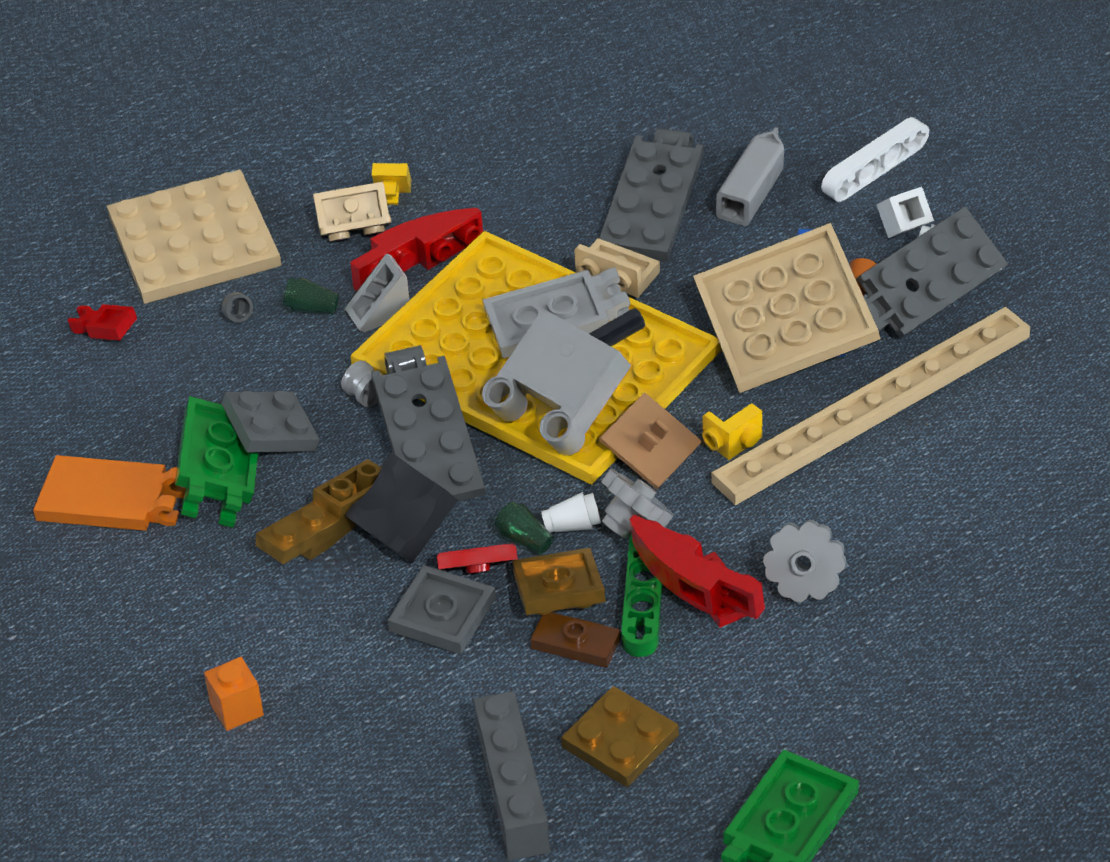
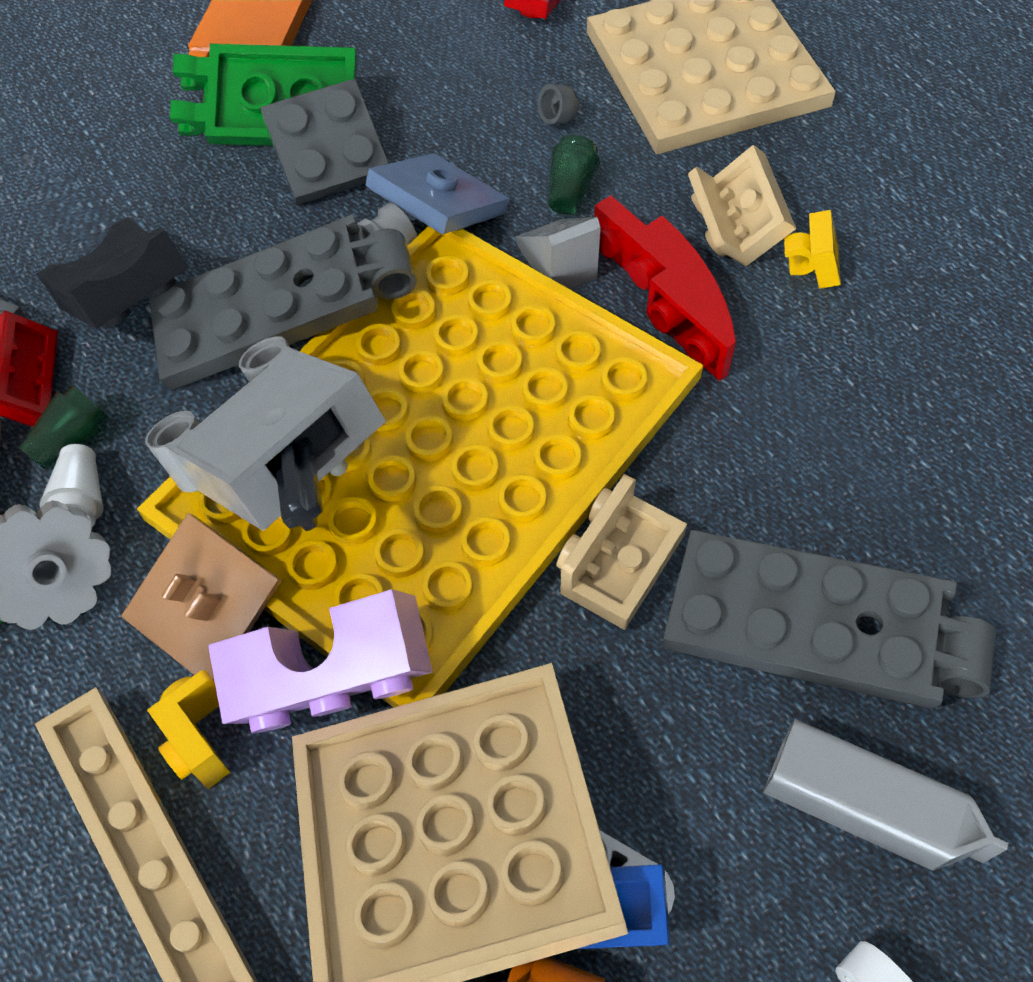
camera: 90 degrees right, 15 degrees up
pearl gold slope [255,459,381,564] -> none
light grey tile [483,267,630,359] -> none
none -> arch [208,589,433,734]
none -> sand blue plate [365,153,510,235]

